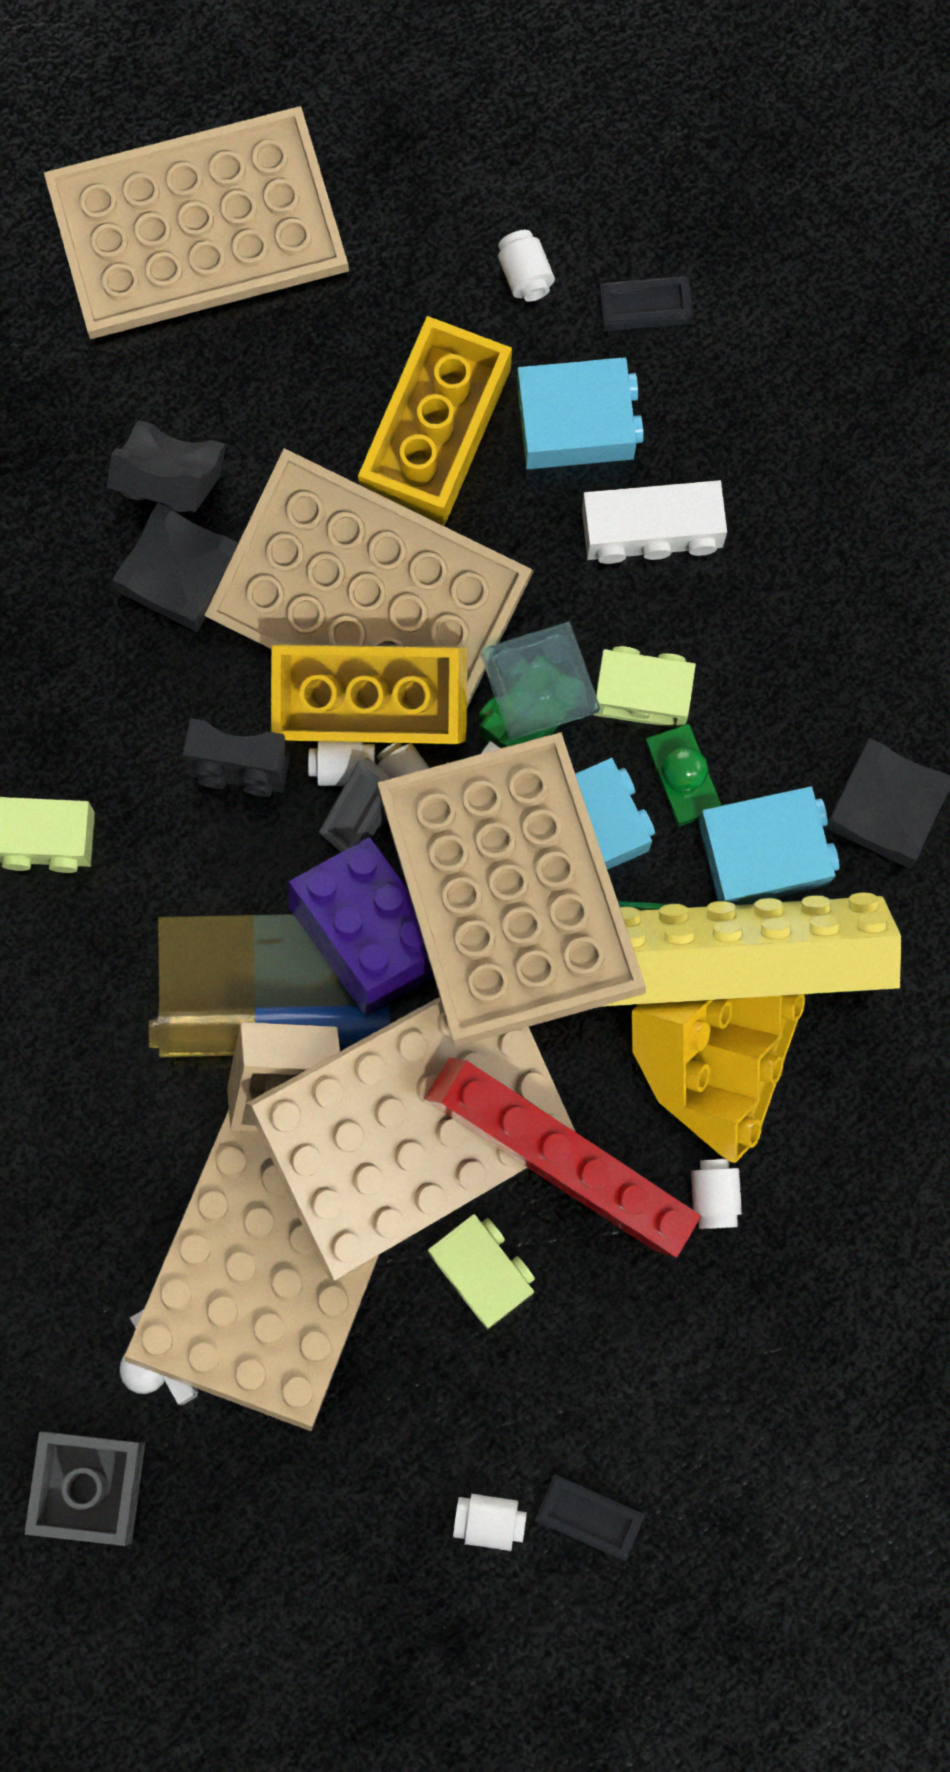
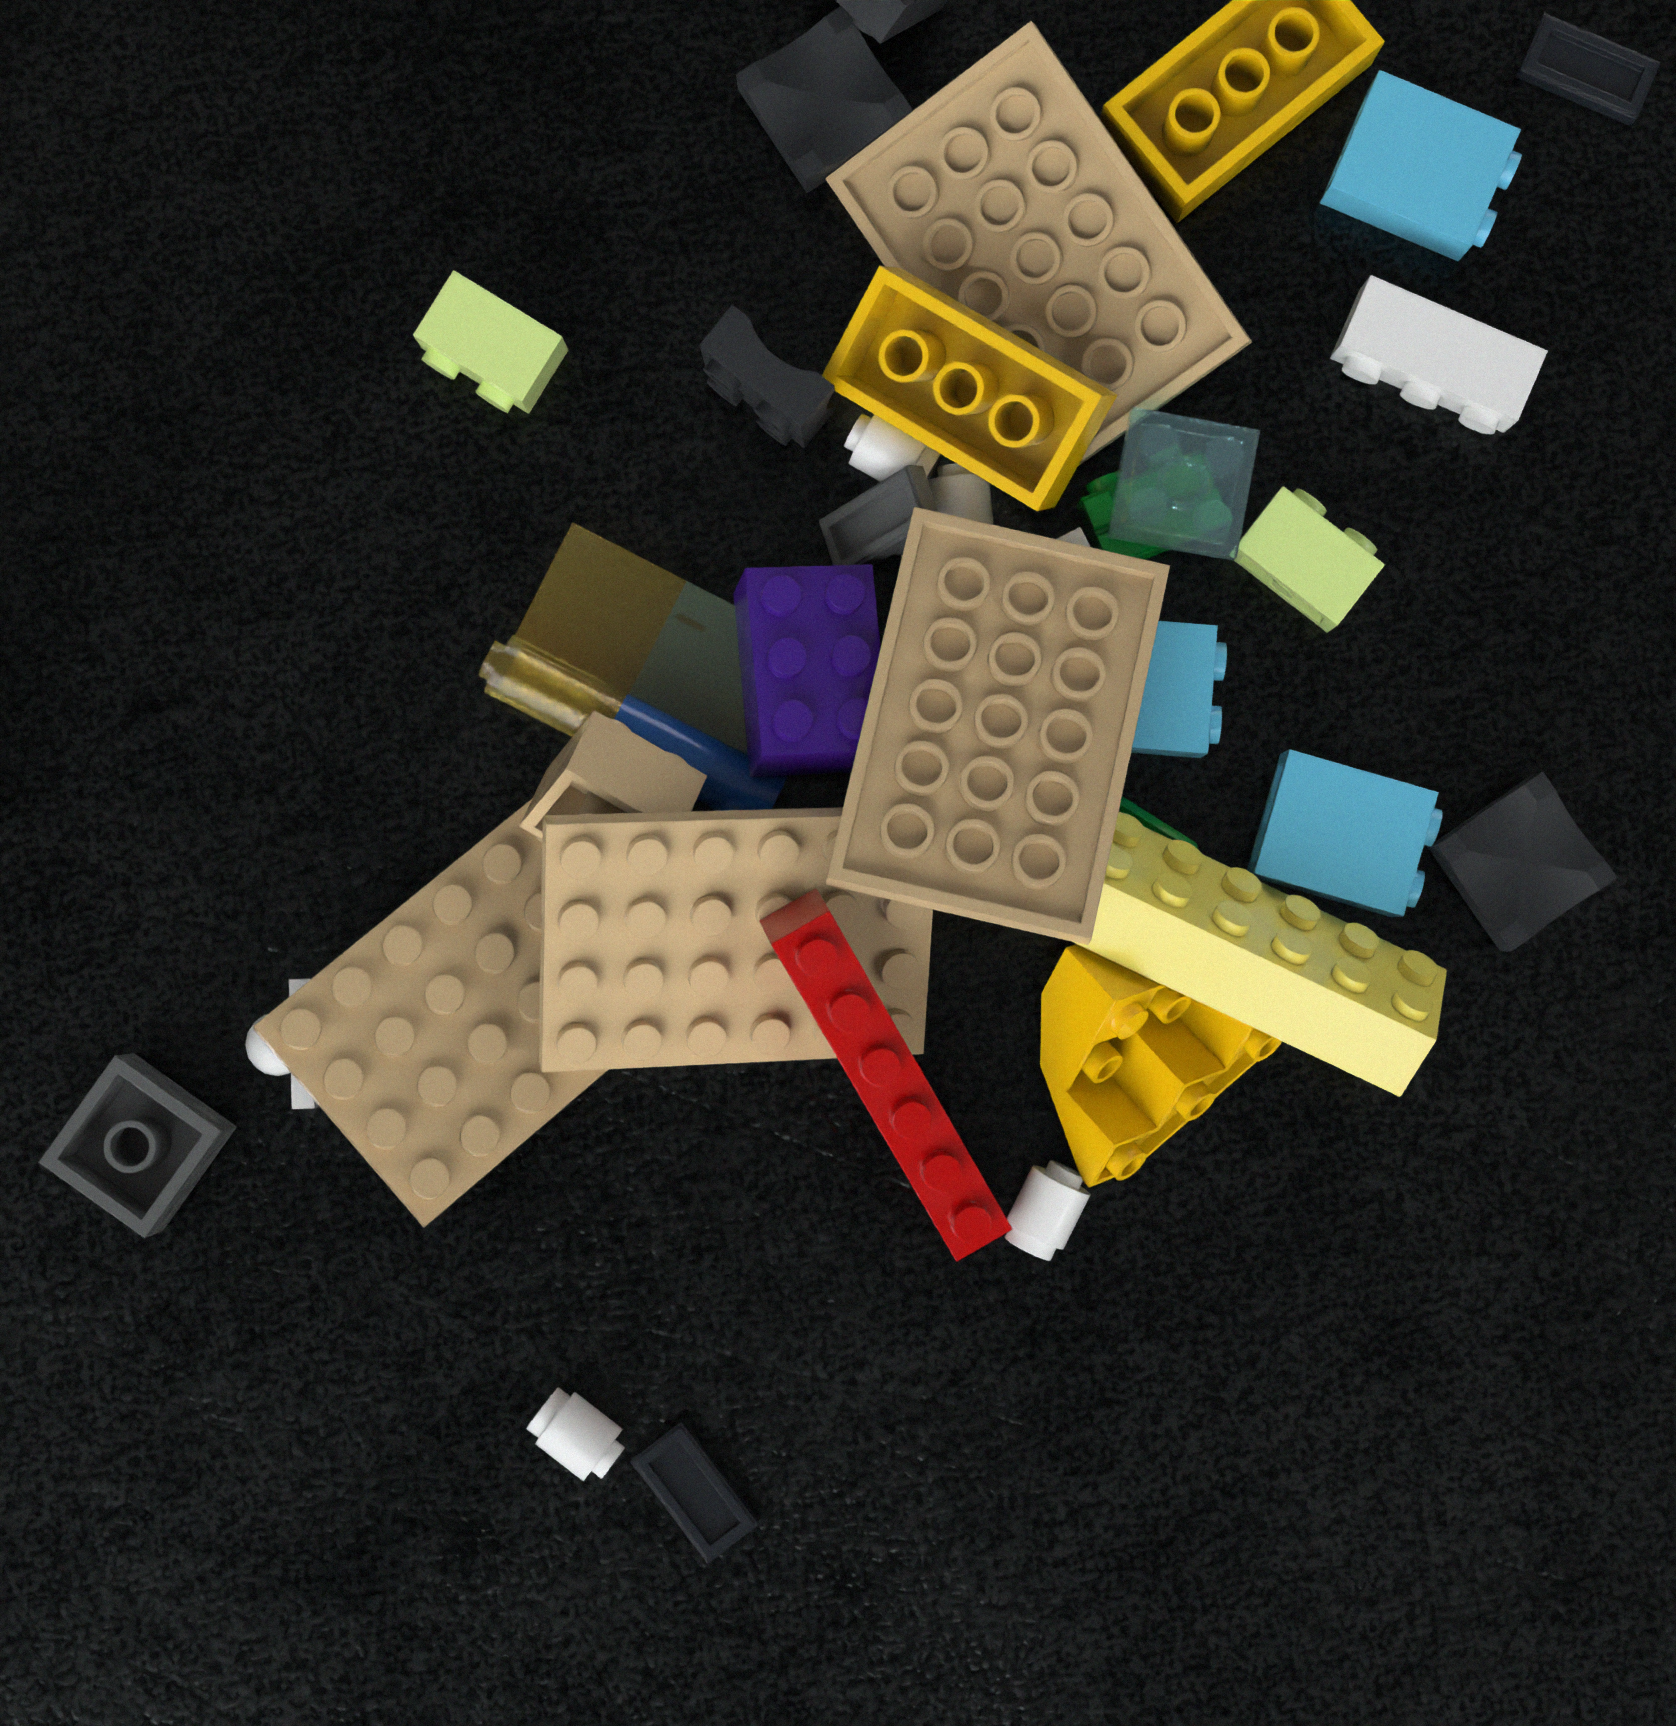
camera: 35 degrees right, 10 degrees up
yellowish green brick [428,1214,535,1330] -> none
green tile [645,724,721,827] -> none

